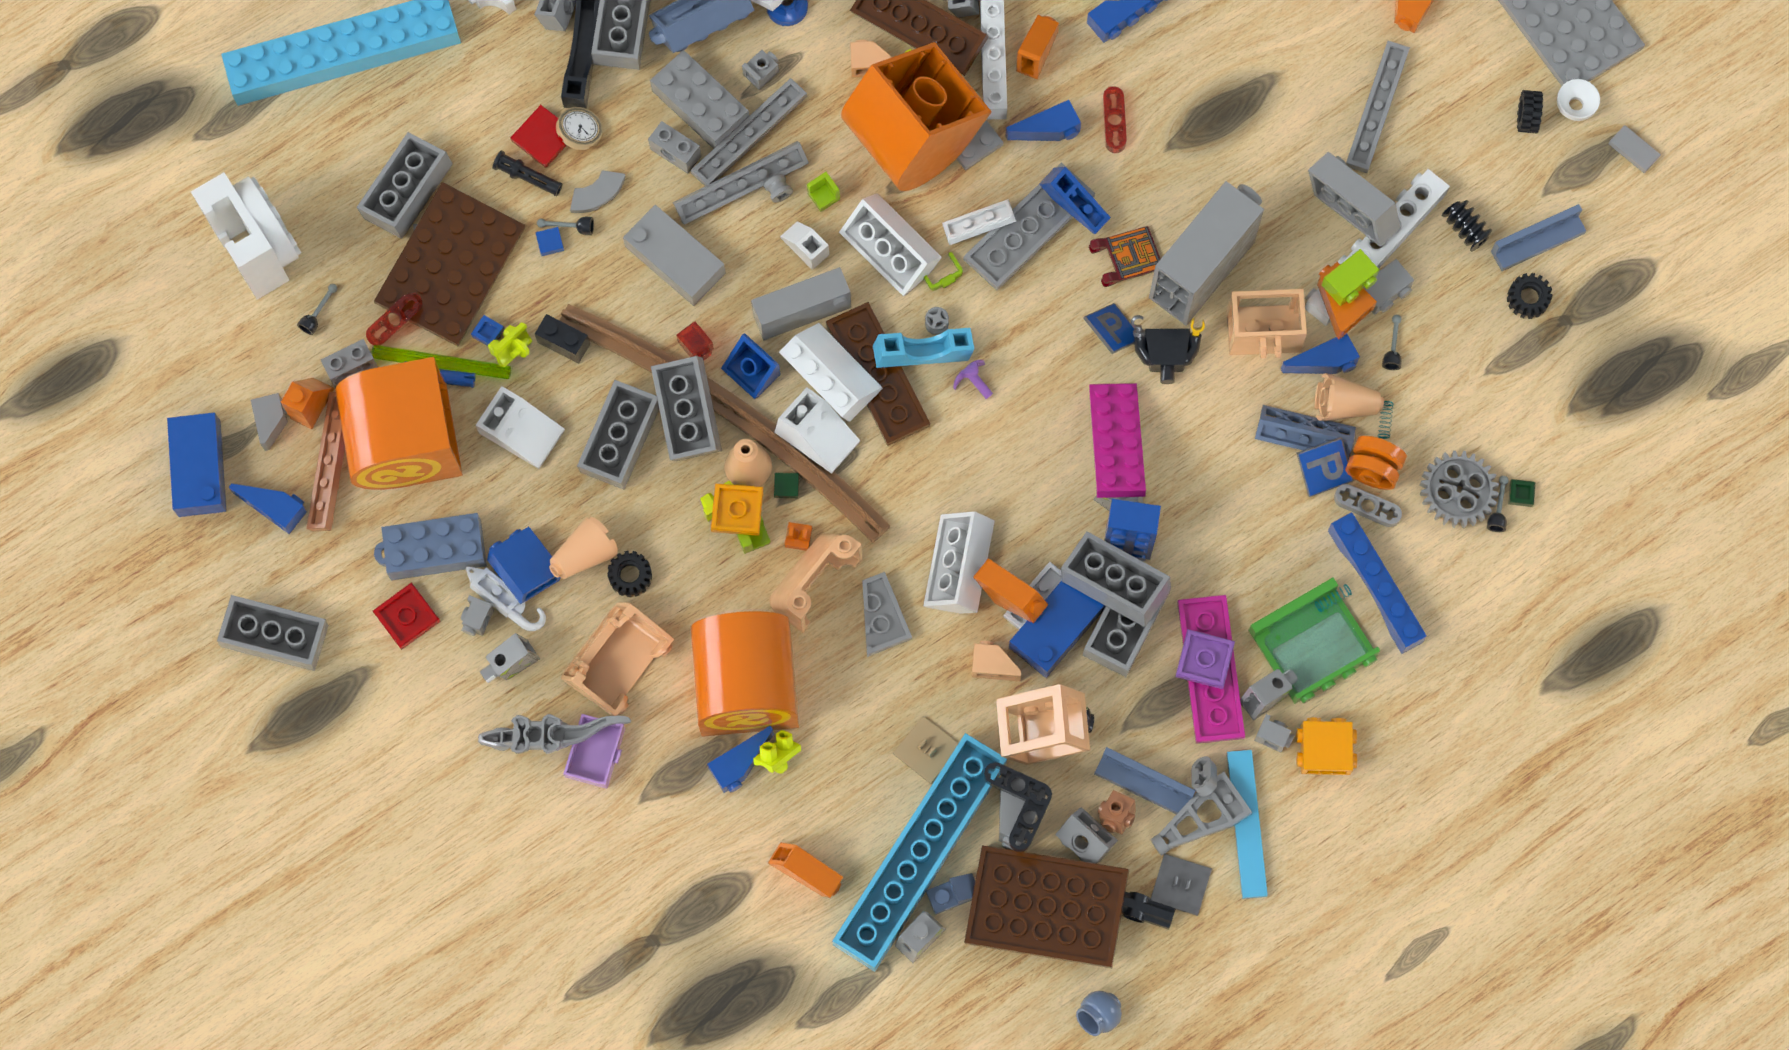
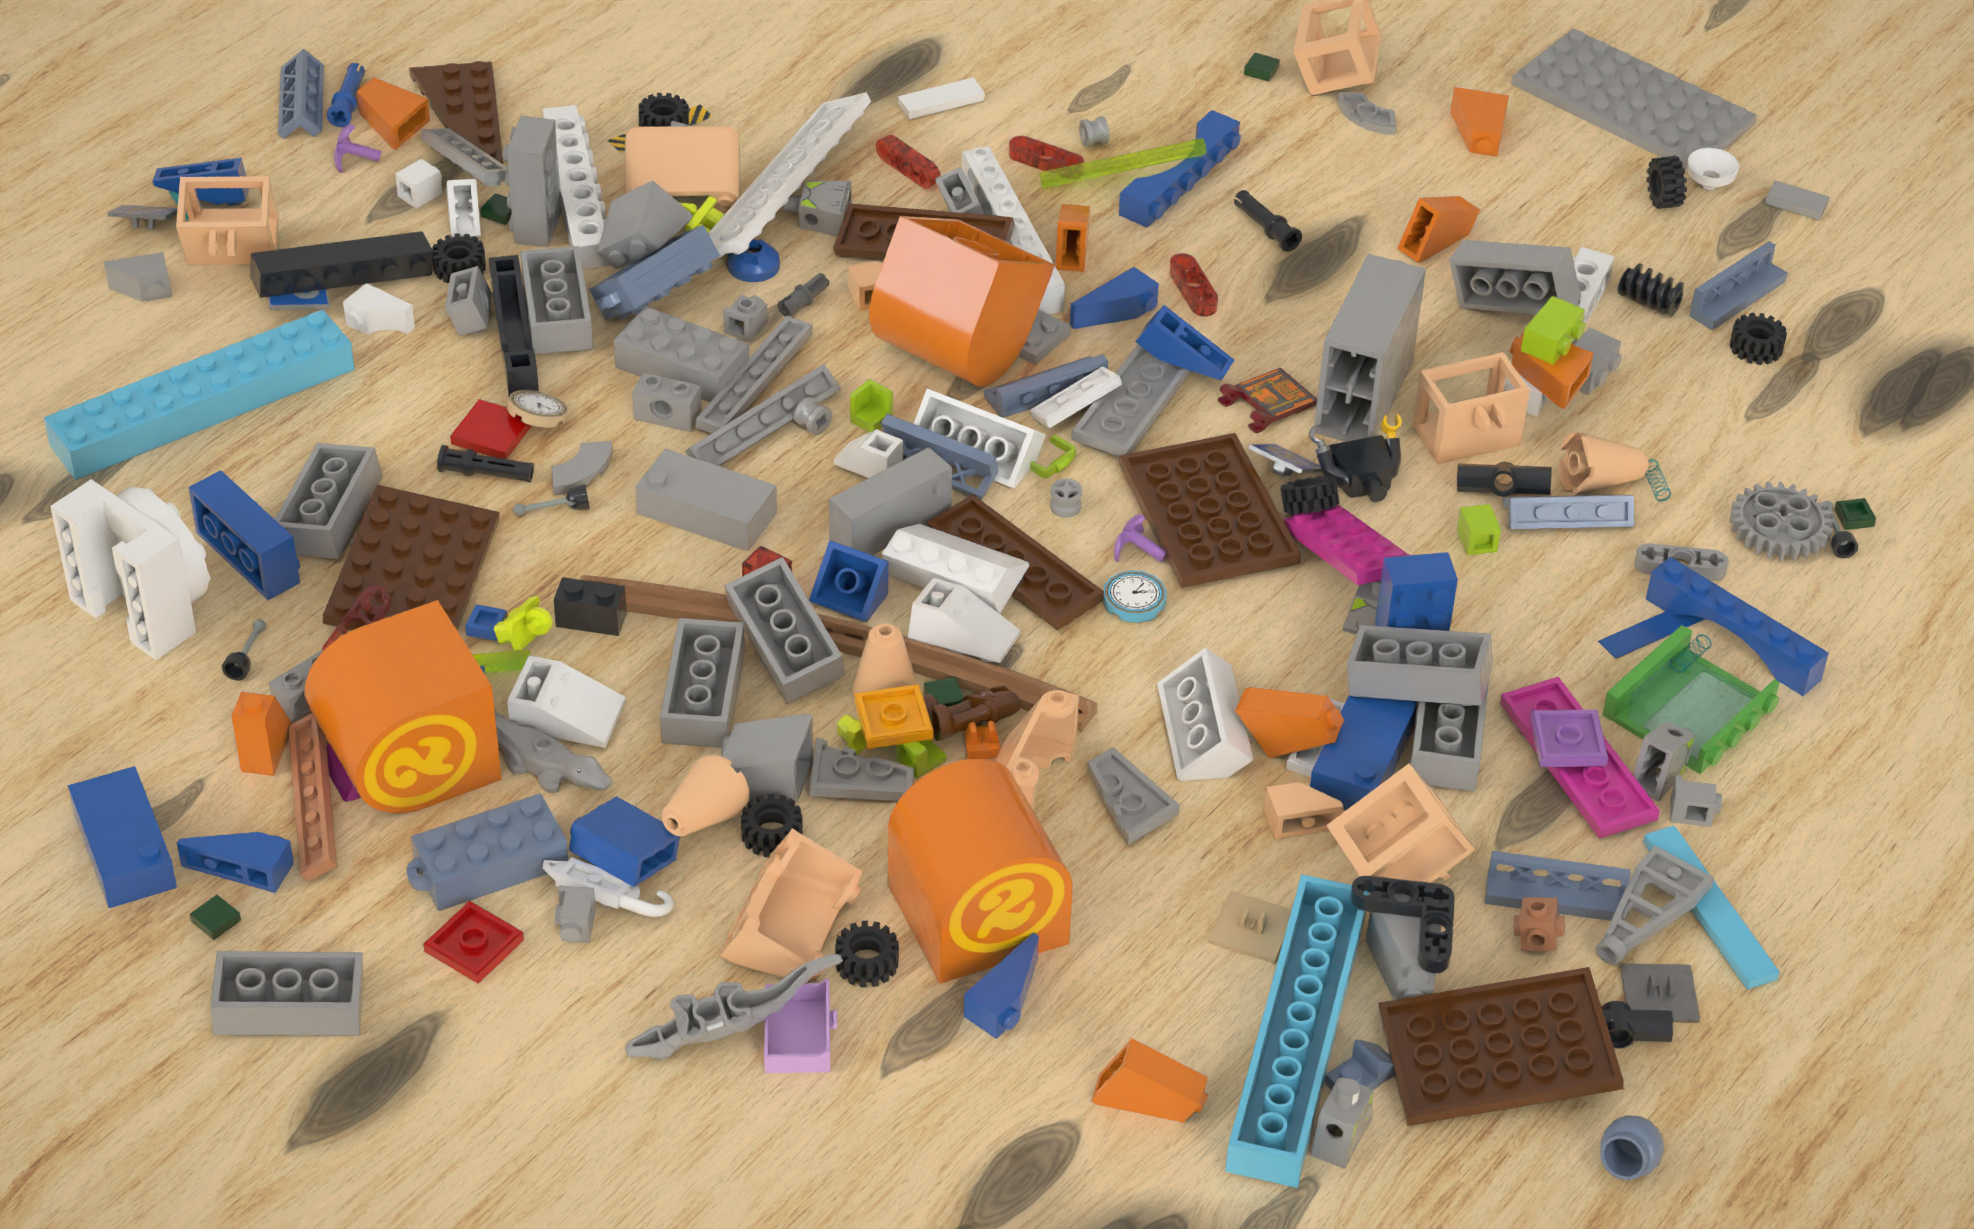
camera: 20 degrees left, 30 degrees down
light grey slope [251,393,288,451] -> none
light grey torso [480,633,540,683] -> none
blue tile [535,227,564,256] -> none
neon yellow hips [753,730,801,774] -> none
medium azure arch [873,328,975,368] -> none
light grey brick [1055,807,1118,864] -> none
light grey beam [1191,756,1217,797] -> none
blue slope [1281,333,1360,374] -> none
blue piece [1296,437,1354,497] -> none
light orange brick [1296,717,1357,775] -> none
orange wheel [1345,436,1407,490] -> none
light grey plate [1346,41,1410,173] -> none
hinge [1382,315,1402,370] -> none
none -> blue brick [189,470,300,600]
none -> dark green tile [190,895,241,940]
none -> light grey animal [494,709,612,793]
none -> light grey slope [722,714,813,806]
none -> dark grey axle [778,273,830,317]
none -> light grey wing [810,738,914,801]
none -> black tyre [835,921,899,988]
none -> sand blue fence [881,414,999,501]
none -> reddish brown piece [923,686,1020,741]
none -> sand blue fence [984,354,1108,418]
none -> tile [1103,570,1167,623]
none -> reddish brown plate [1119,433,1301,588]
none -> black pin [1234,190,1302,252]
none -> black tyre [1280,476,1340,514]
none -> orange slope [1397,196,1480,263]
none -> black piece [1457,461,1552,497]
none -> lime panel [1457,504,1501,556]
none -> blue sticker [1598,611,1705,659]

